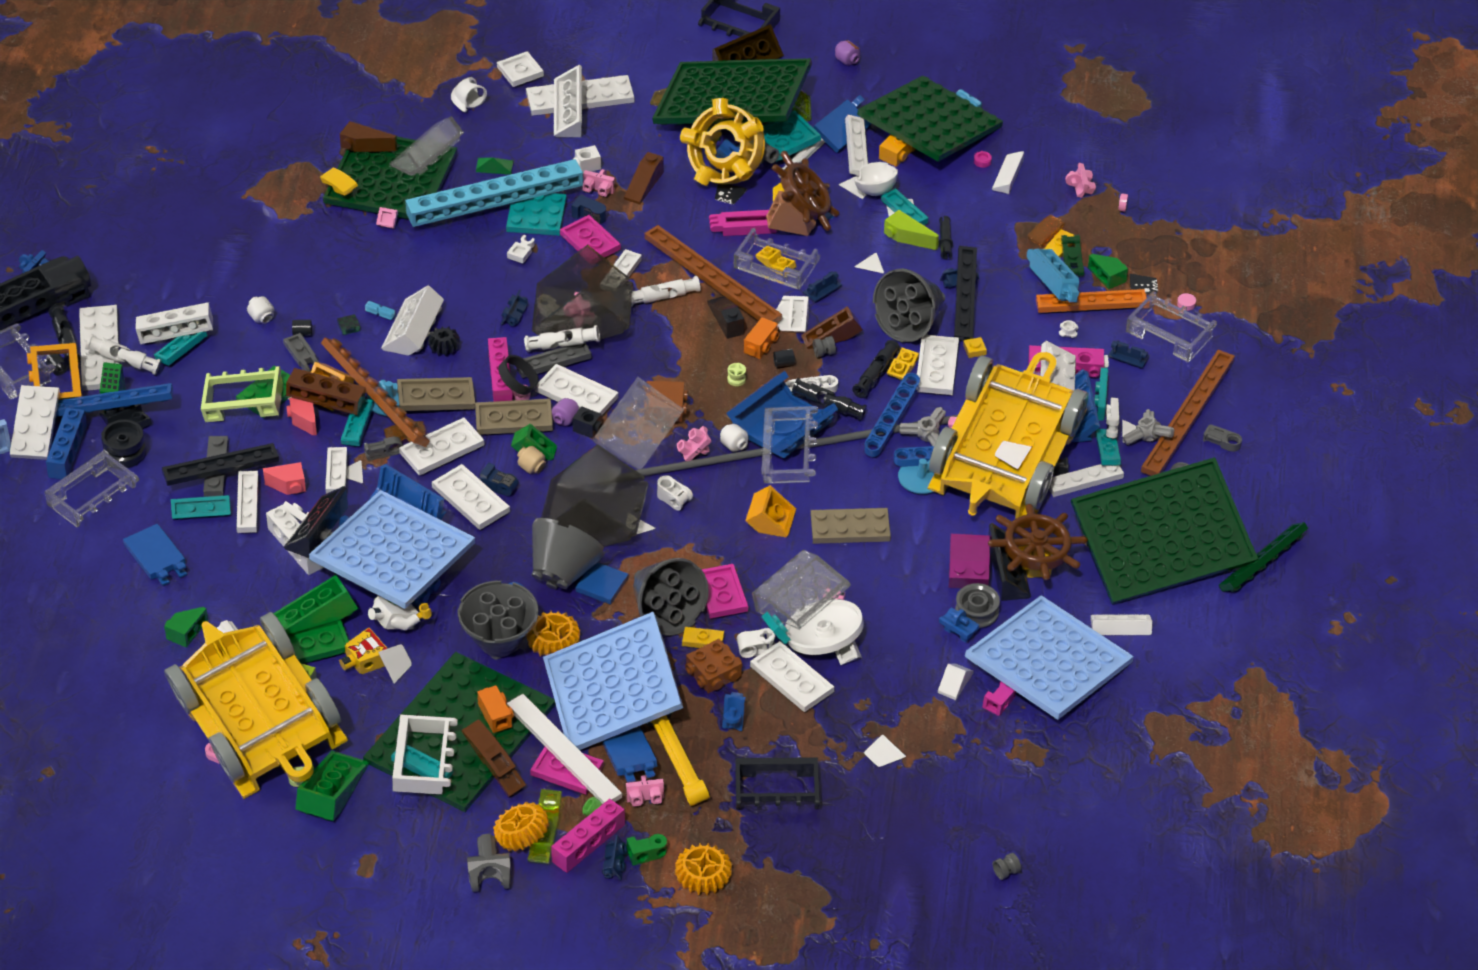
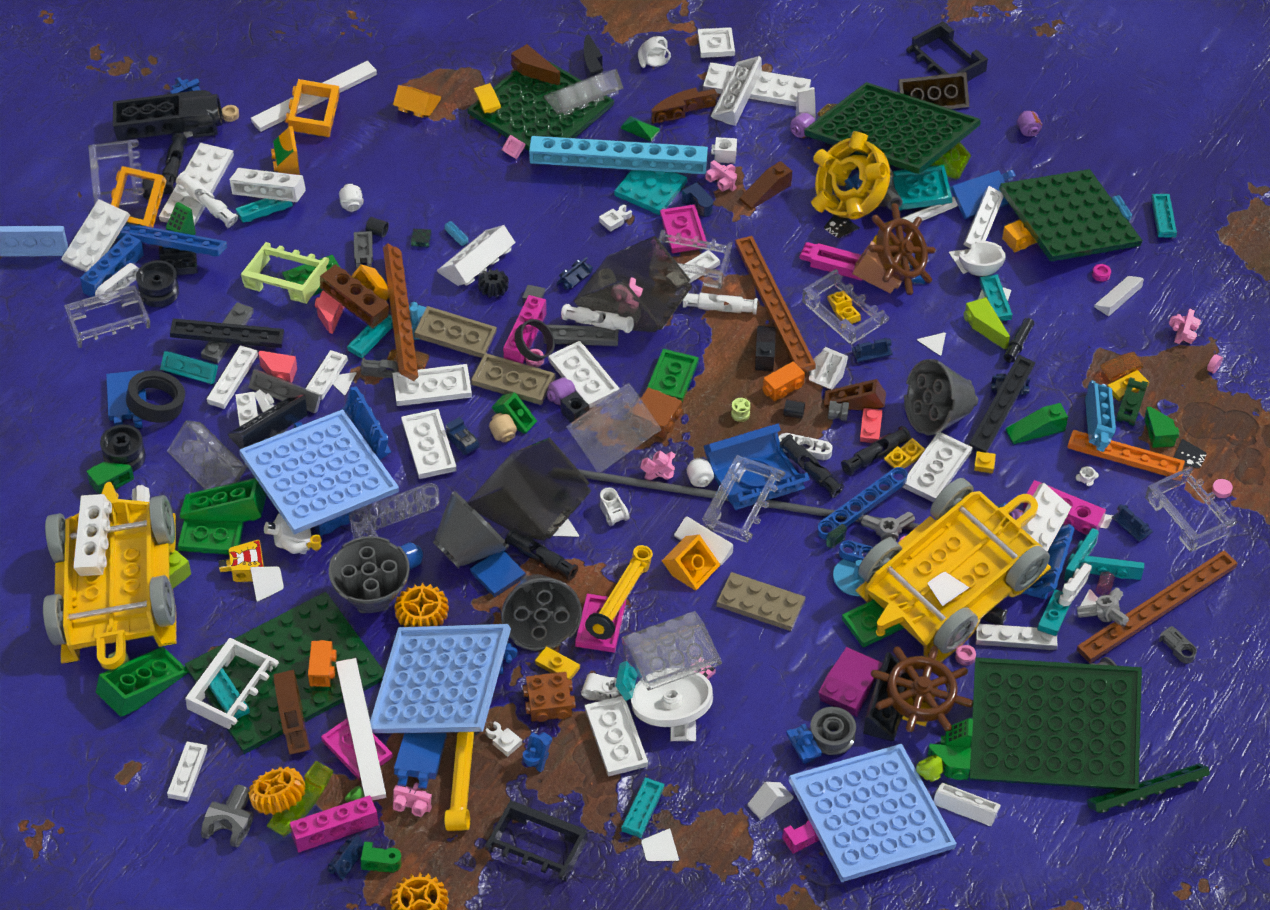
camera: 25 degrees right, 5 degrees up
none -> white brick [74,494,112,576]
none -> white beam [95,263,139,303]
none -> black wheel [100,425,146,472]
none -> black tyre [126,371,185,423]
none -> clear slope [167,420,247,490]
none -> white plate [167,741,208,802]
none -> tan tile [222,105,239,122]
none -> dark grey plate [248,370,322,413]
none -> white tile [251,61,377,132]
none -> light orange slope [271,126,300,175]
none -> light orange window [285,79,339,137]
none -> clear beam [349,483,440,539]
none -> light orange slope [393,85,441,118]
none -> white plate [485,722,522,757]
none -> black piece [505,528,578,581]
none -> dark grey tile [523,285,545,302]
none -> black slope [584,34,603,85]
none -> yellow piece [585,545,653,640]
none -> teal plate [622,777,665,838]
none -> green plate [646,349,699,403]
none -> clear hinge [650,230,732,289]
none -> reddish brown slope [651,88,717,124]
none -> white slope [674,516,733,565]
none -> medium lavender head [790,113,815,138]
none -> white slope [795,87,816,119]
none -> tile [826,524,847,549]
none -> green plate [842,600,904,648]
none -> coral plate [860,408,882,443]
none -> lime cone [916,755,943,782]
none -> green slope [927,744,971,780]
none -> green slope [940,718,973,748]
none -> bright pink tile [955,645,976,666]
none -> green slope [1005,403,1068,444]
none -> teal plate [1082,556,1144,580]
none -> clear pink piece [1096,572,1115,596]
none -> teal plate [1151,194,1177,237]

